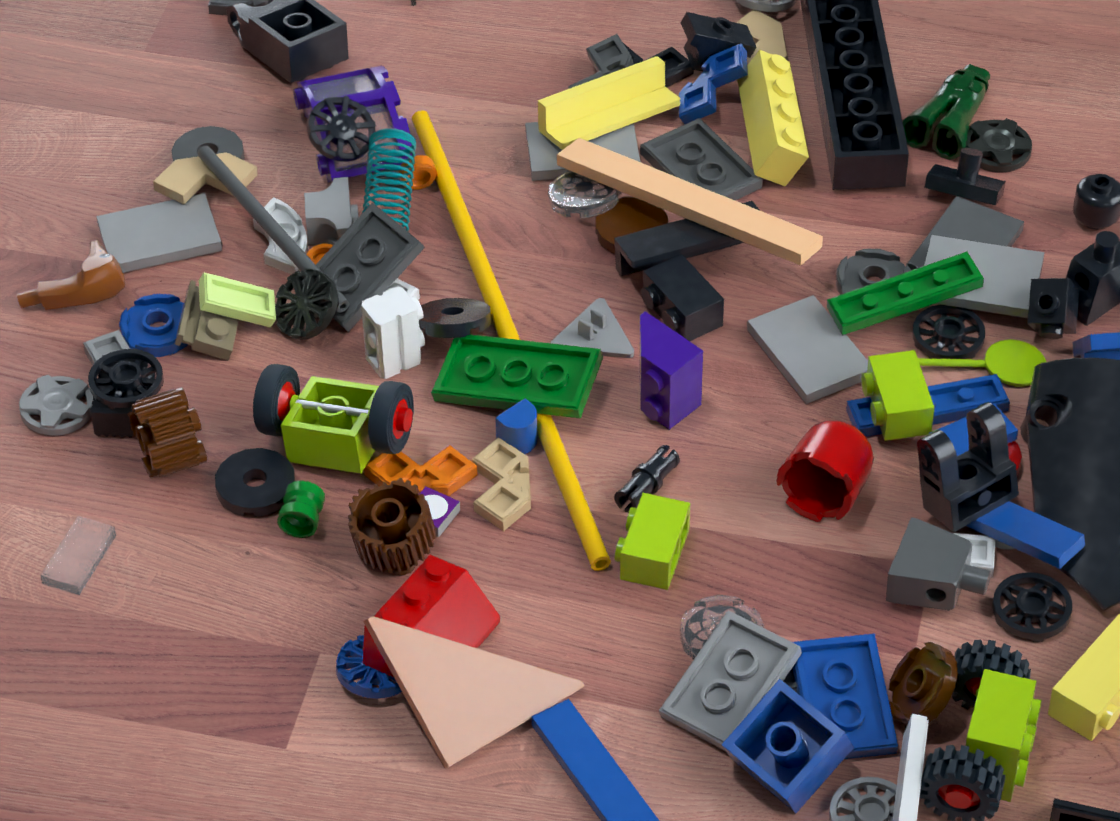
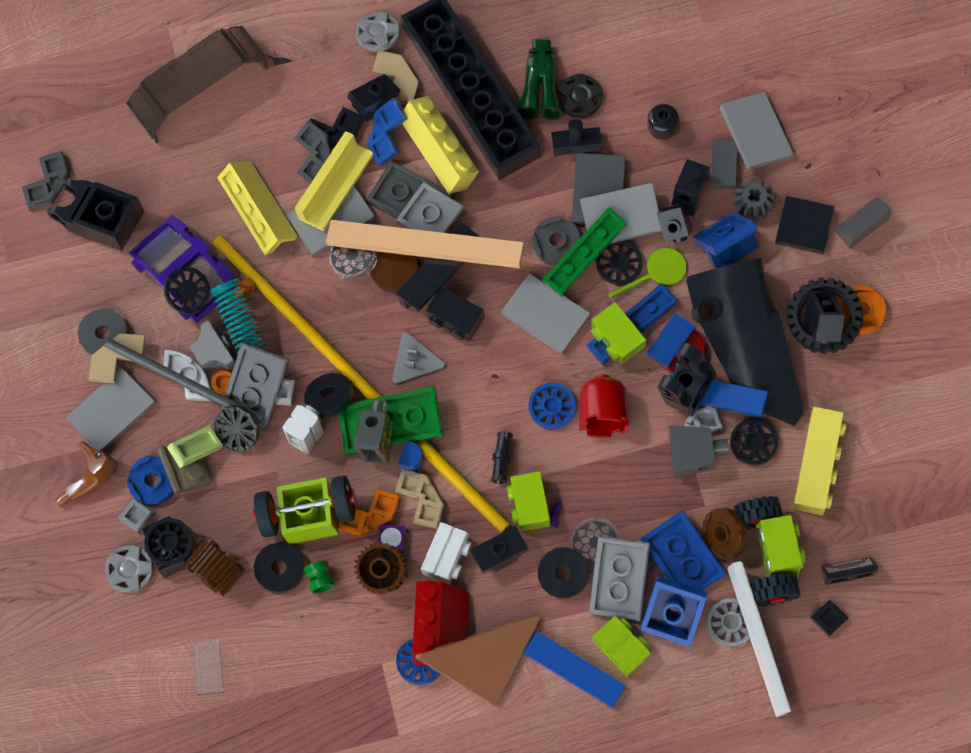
camera: 20 degrees left, 25 degrees up
dark purple slope [639,311,703,430] -> none
none -> light yellow panel [217,161,297,255]
none -> dark grey torso [354,400,393,464]
none -> light grey tile [396,182,465,233]
none -> white brick [421,522,472,585]
none -> black brick [470,526,528,574]
none -> blue wheel [528,383,576,430]
none -> black tile [538,547,589,599]
none -> dark purple leg [550,502,562,528]
none -> lime brick [592,616,651,678]

